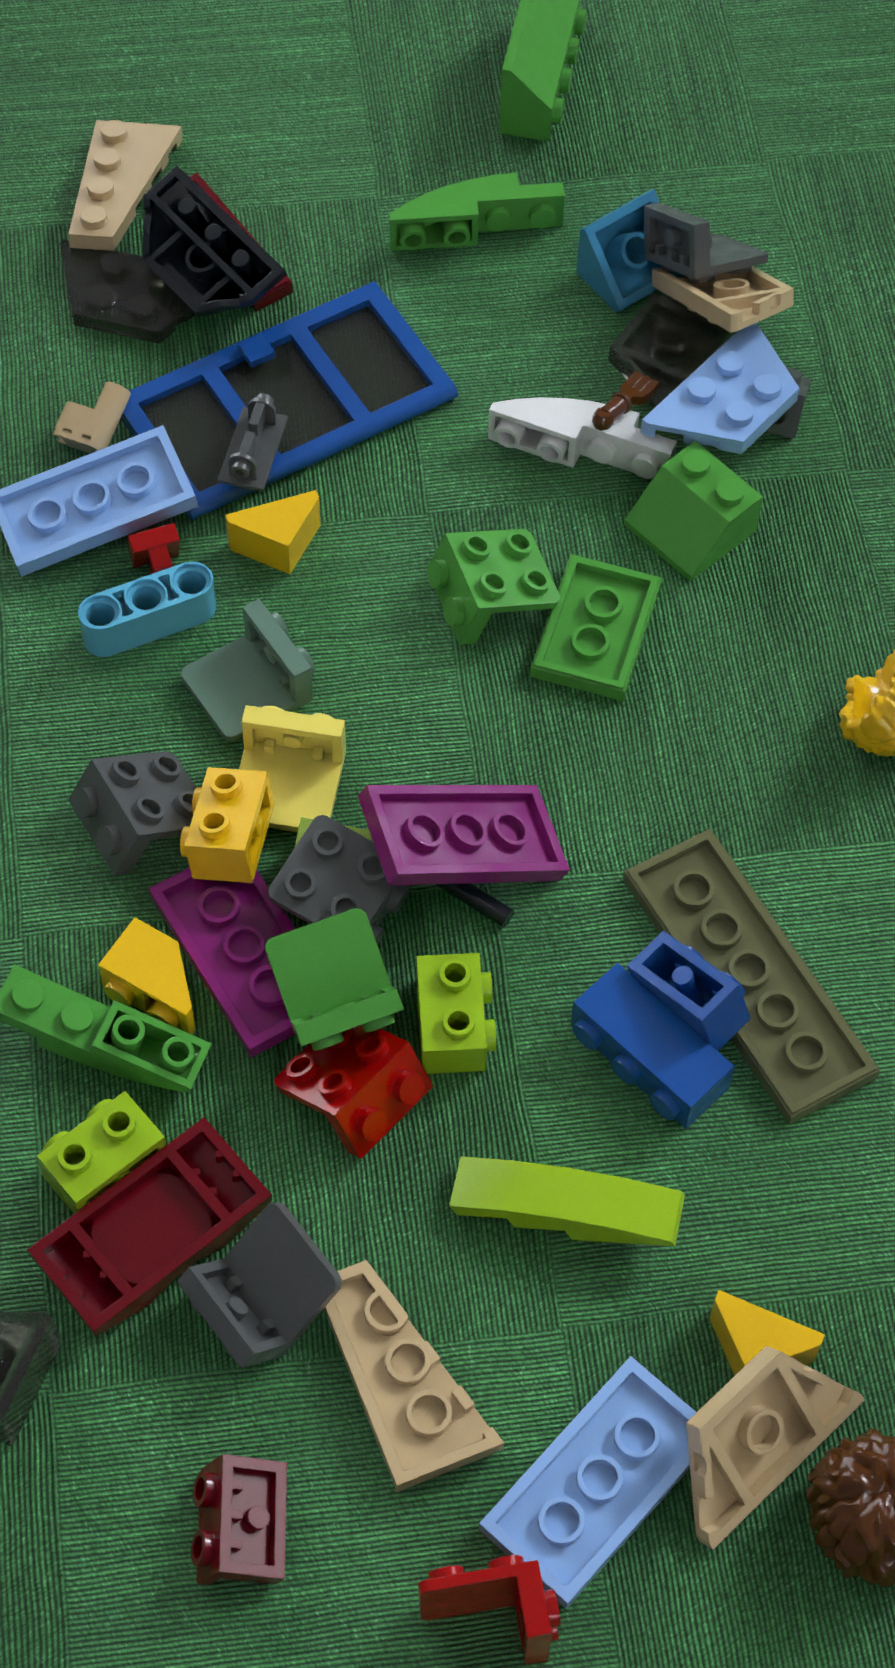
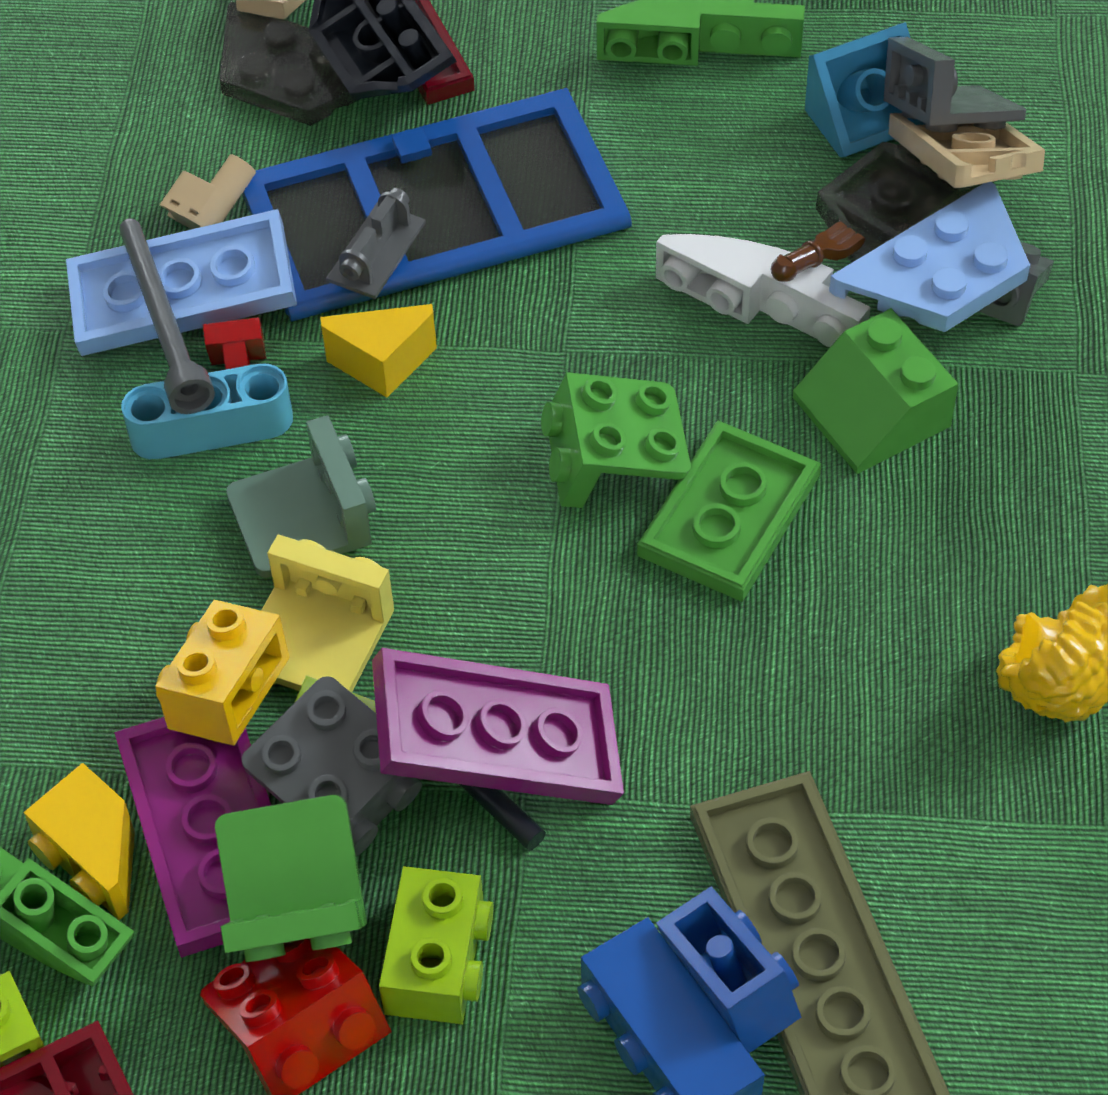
camera: 15 degrees right, 5 degrees down
dark grey bracket [68,751,196,876] -> none
none -> dark grey piece [119,218,215,414]

